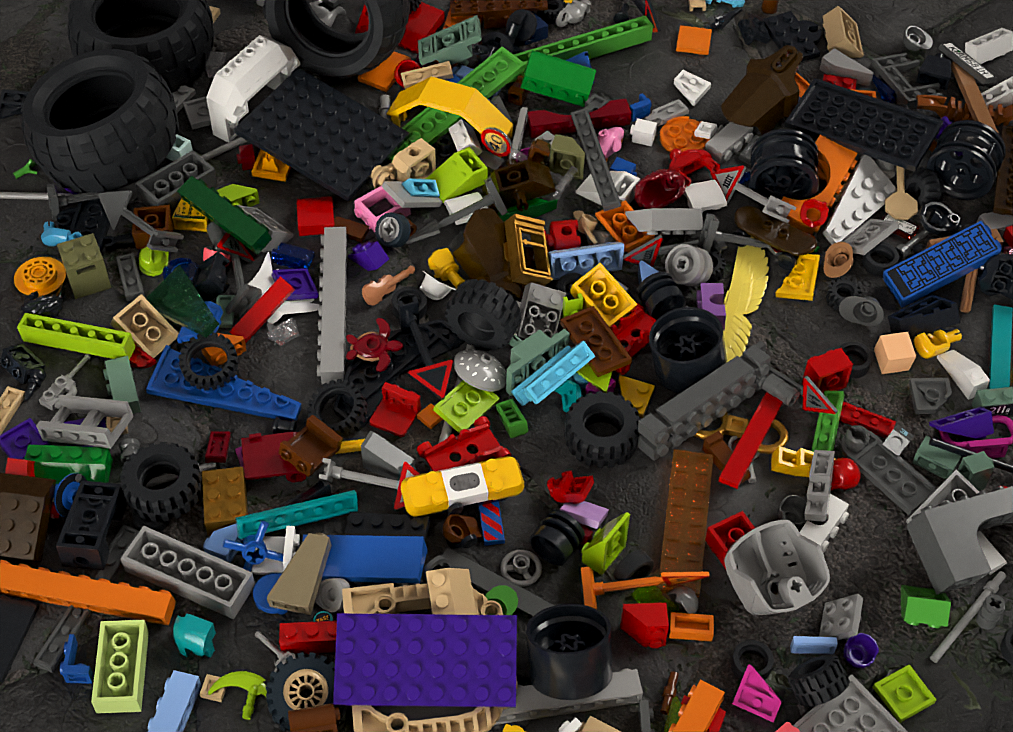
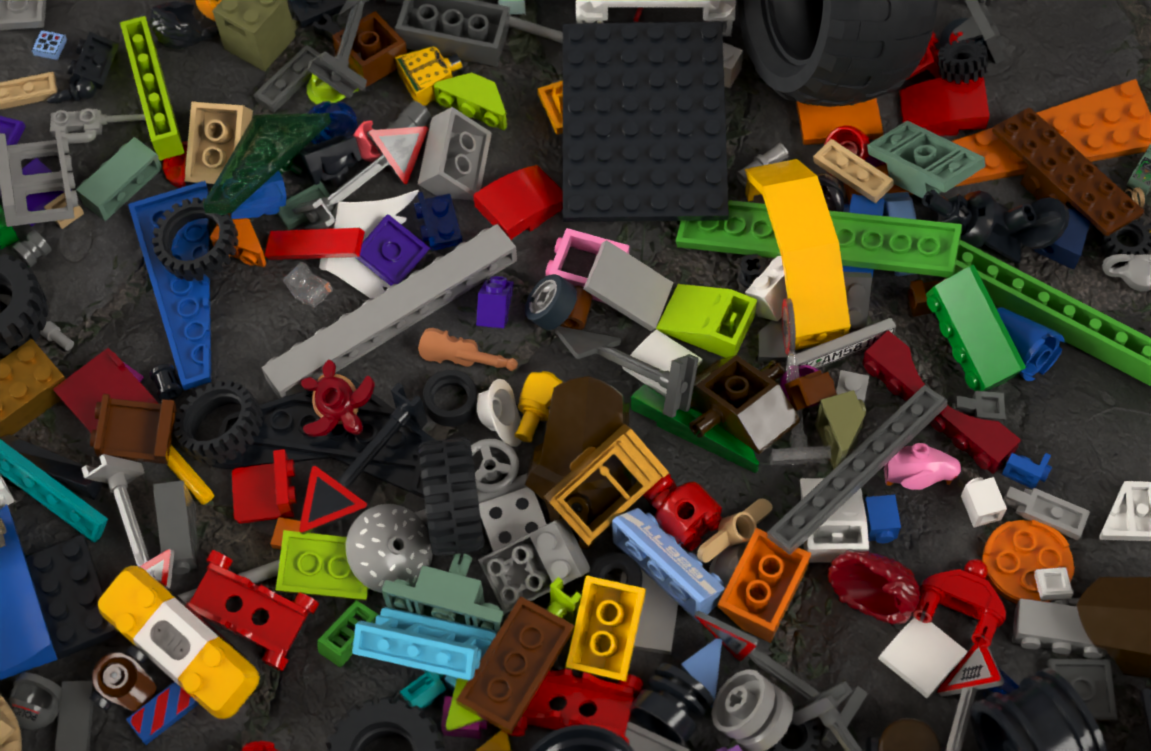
camera: 60 degrees right, 10 degrees up
dark green brick [177,176,272,255] -> none
dark red plate [205,431,231,463] -> none
dark red plate [236,144,255,171] -> none
reddish brown tile [334,216,369,243] -> none
tan brick [371,138,436,189] -> none
medium azure slope [402,178,440,197] -> none
light grey slope [625,208,703,235] -> none

